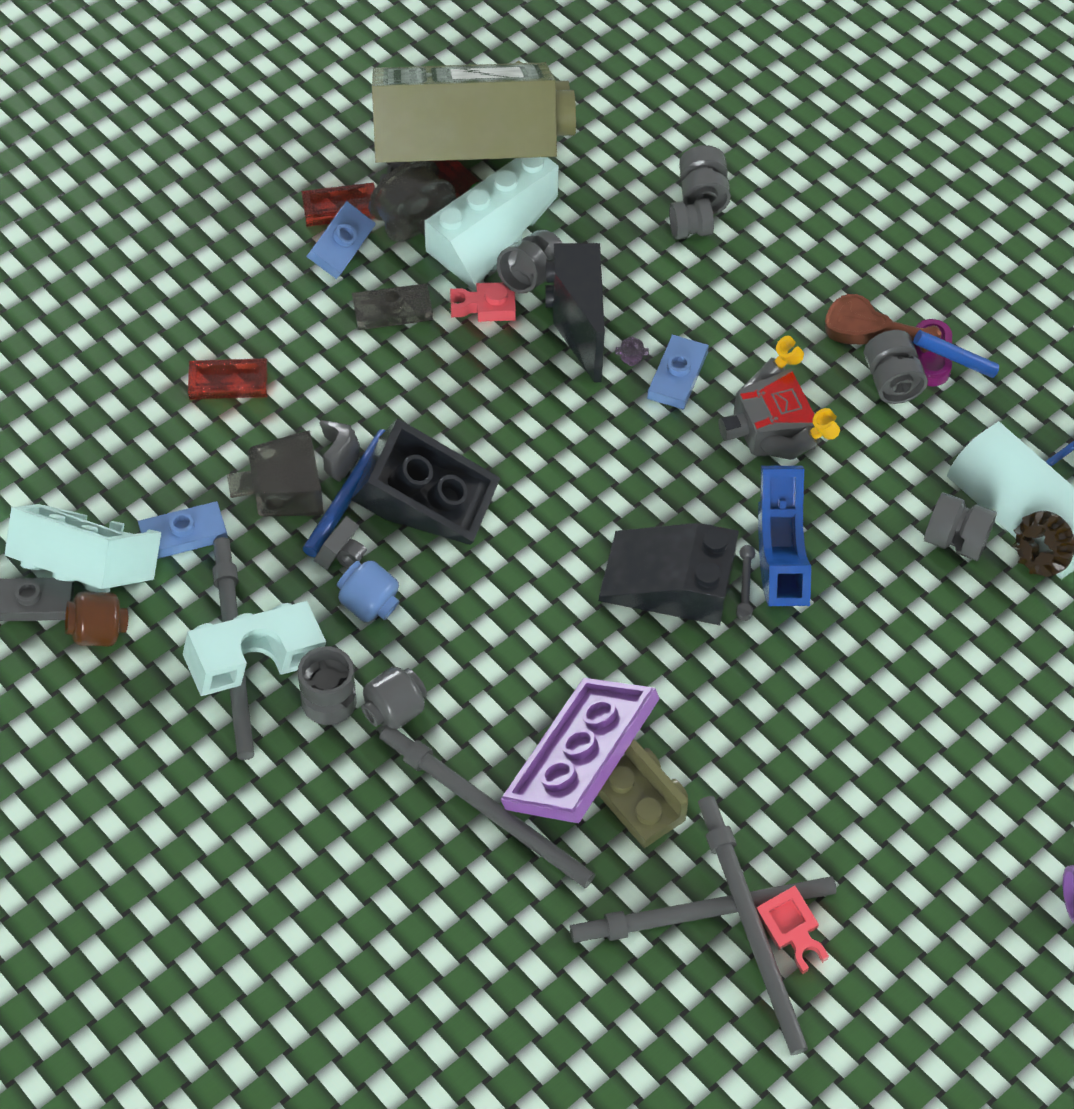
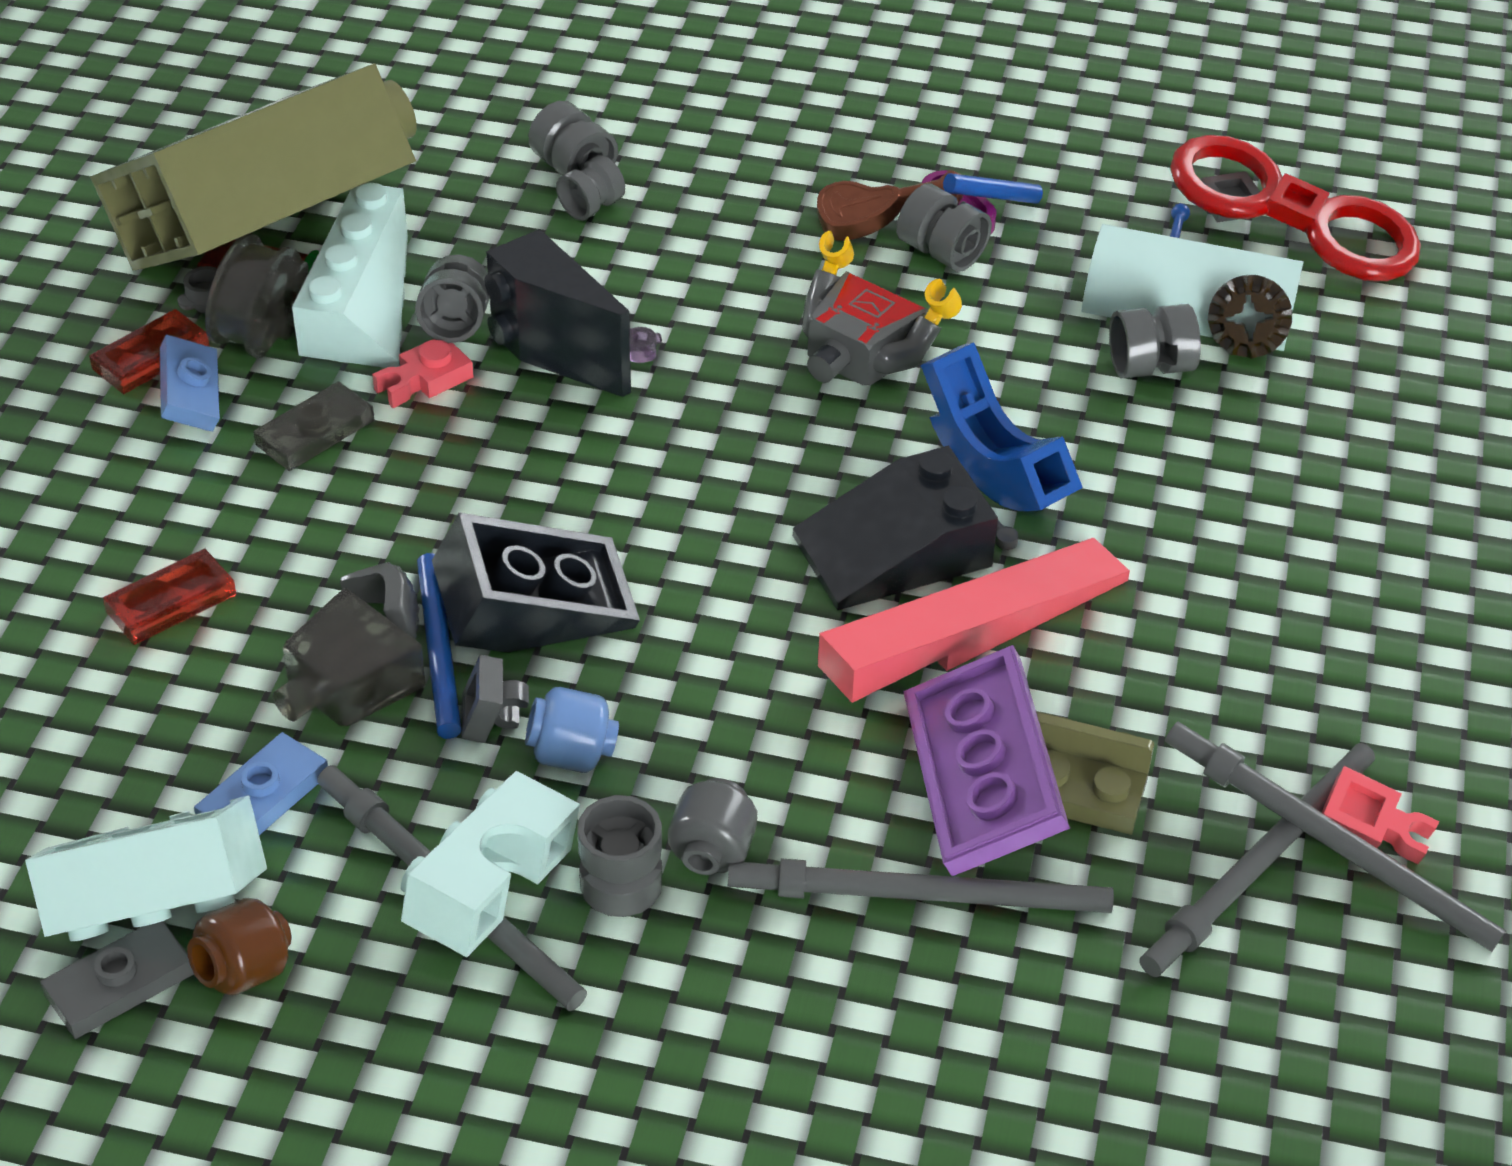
camera: 35 degrees left, 10 degrees down
medium blue plate [647,334,709,410] -> none
none -> coral slope [818,538,1130,703]

